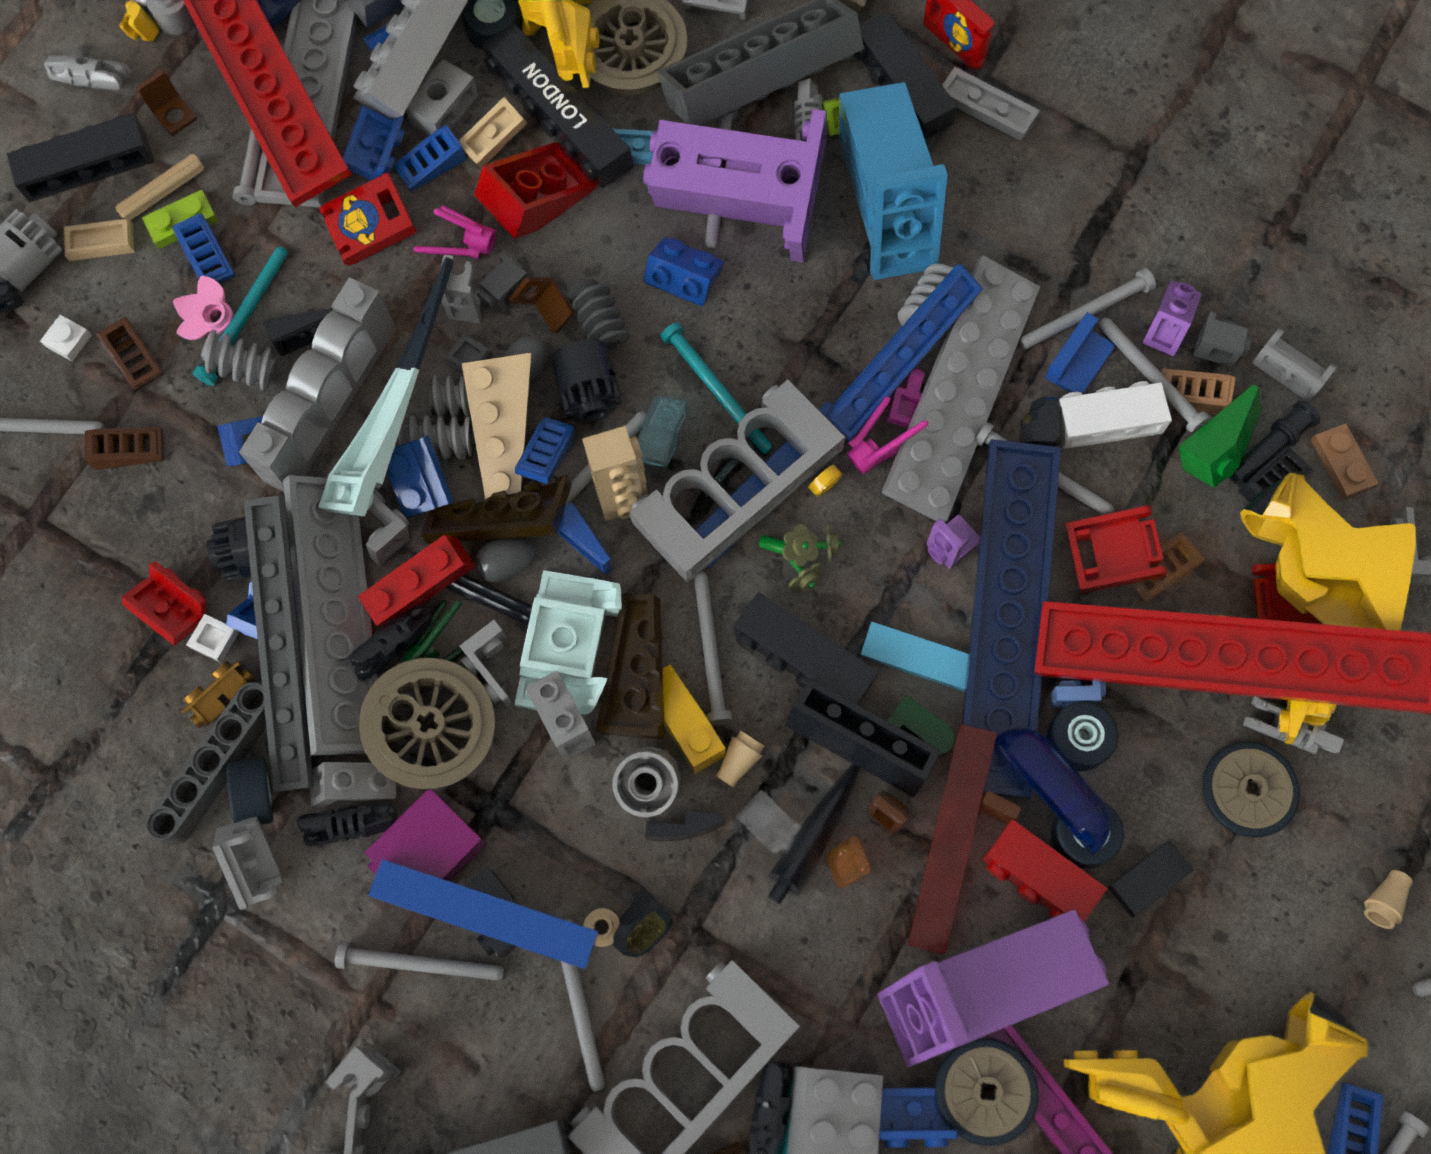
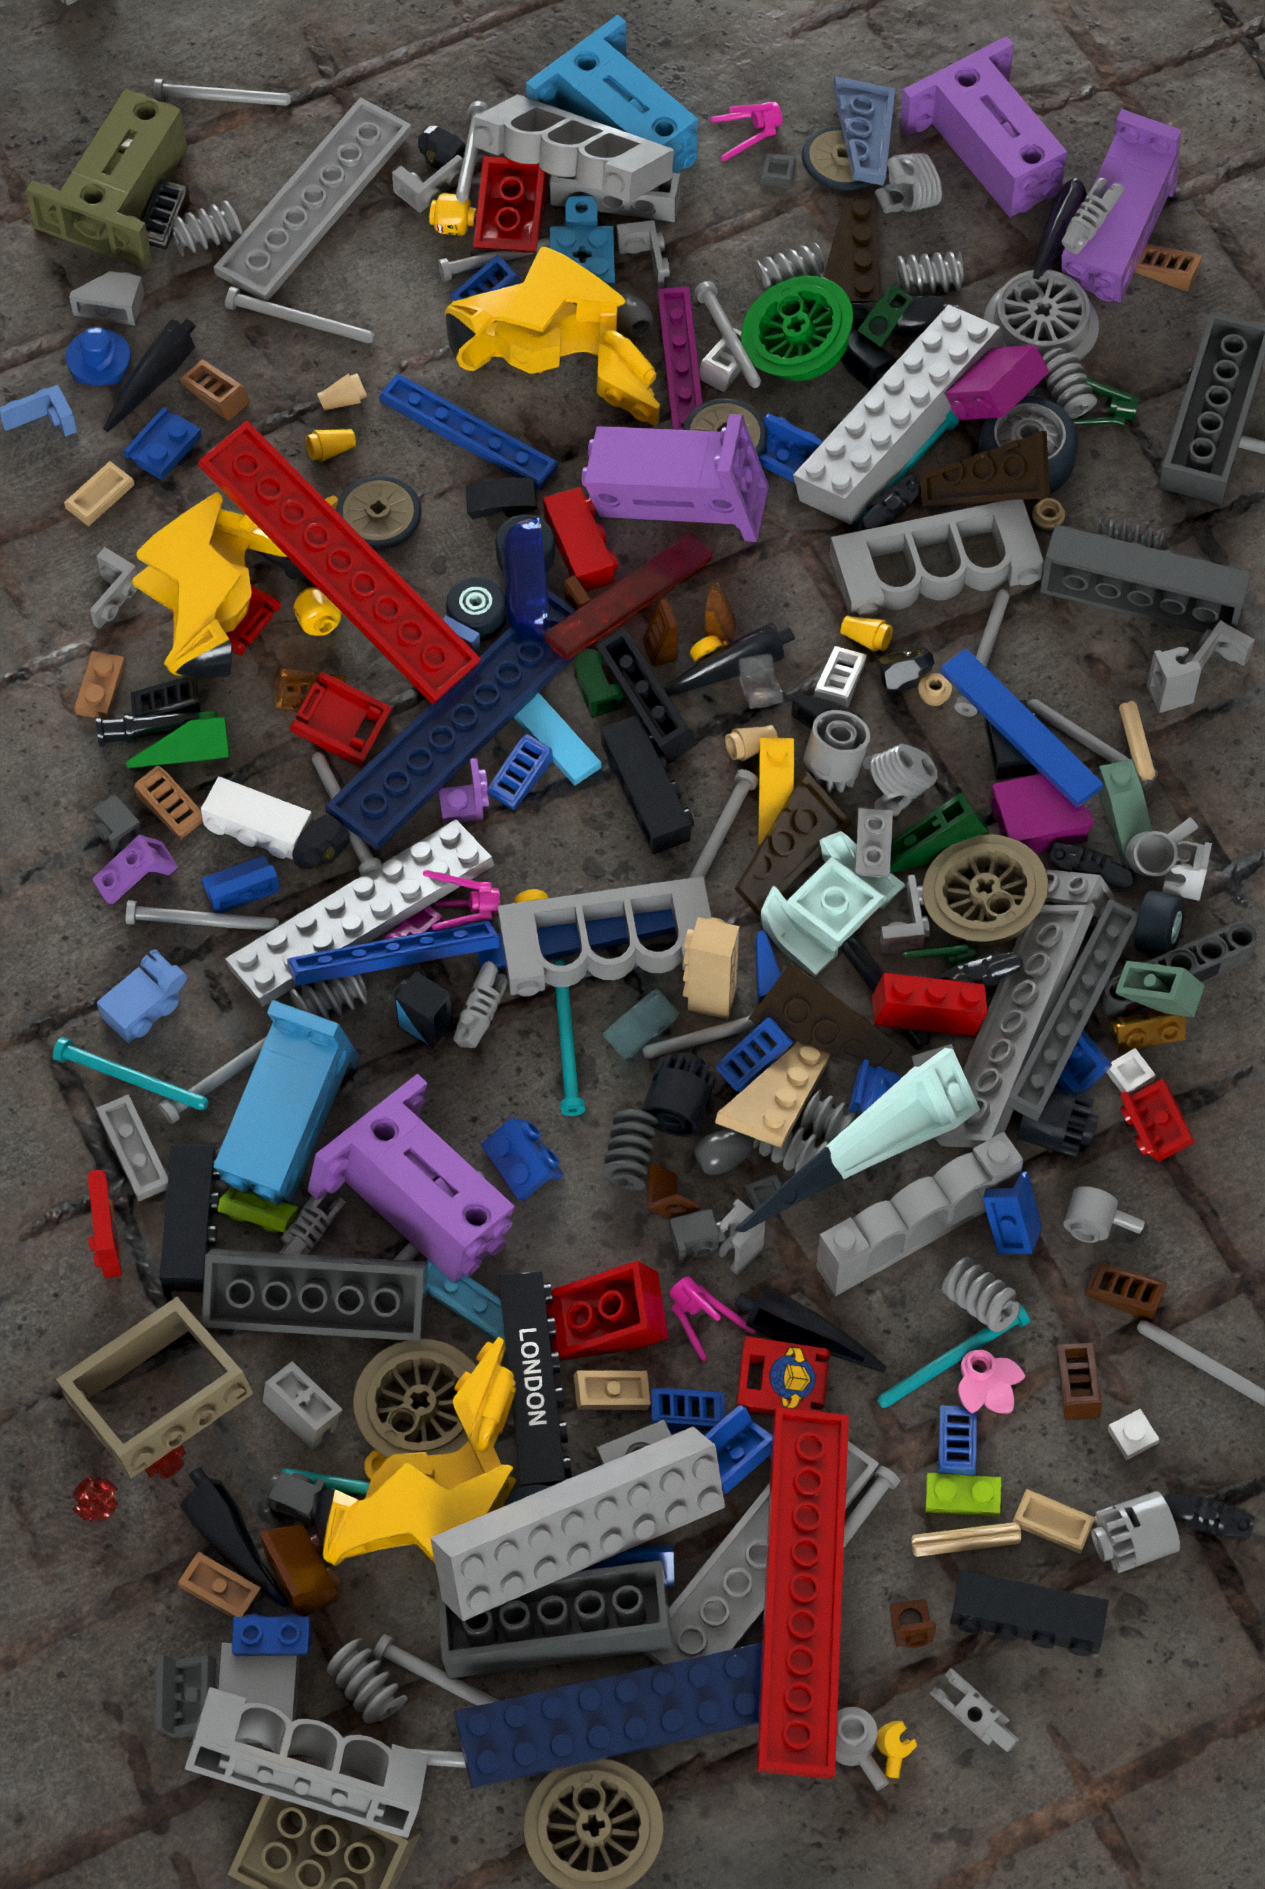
camera: 150 degrees left, 10 degrees down
black slope [263,308,333,356] -> none
dark grey animal [476,538,535,582] -> none
olive plant [759,523,842,592] -> none
light grey bar [1099,318,1211,435] -> none
light grey hinge [1252,328,1337,402] -> none
none -> teal bar [52,1037,209,1110]
none -> medium blue hinge [97,949,188,1044]
none -> light grey bar [158,1036,267,1124]
none -> yellow cone [305,429,356,462]
none -> blue tile [379,373,558,490]
none -> black brick [394,971,453,1049]
none -> light grey hinge [453,961,508,1048]
none -> blue slope [487,734,553,810]
none -> yellow tile [690,635,724,664]
none -> black piece [735,1285,887,1373]
none -> white slope [814,646,867,708]
none -> yellow cone [841,615,893,652]
none -> light grey piece [863,744,938,817]
none -> dark green slope [890,792,991,873]
none -> light grey piece [1064,1186,1145,1243]
none -> sand green slope [1097,759,1152,870]
none -> sand green slope [1115,961,1205,1017]
none -> tan axle [1119,701,1155,782]
none -> light grey piece [1125,817,1198,876]

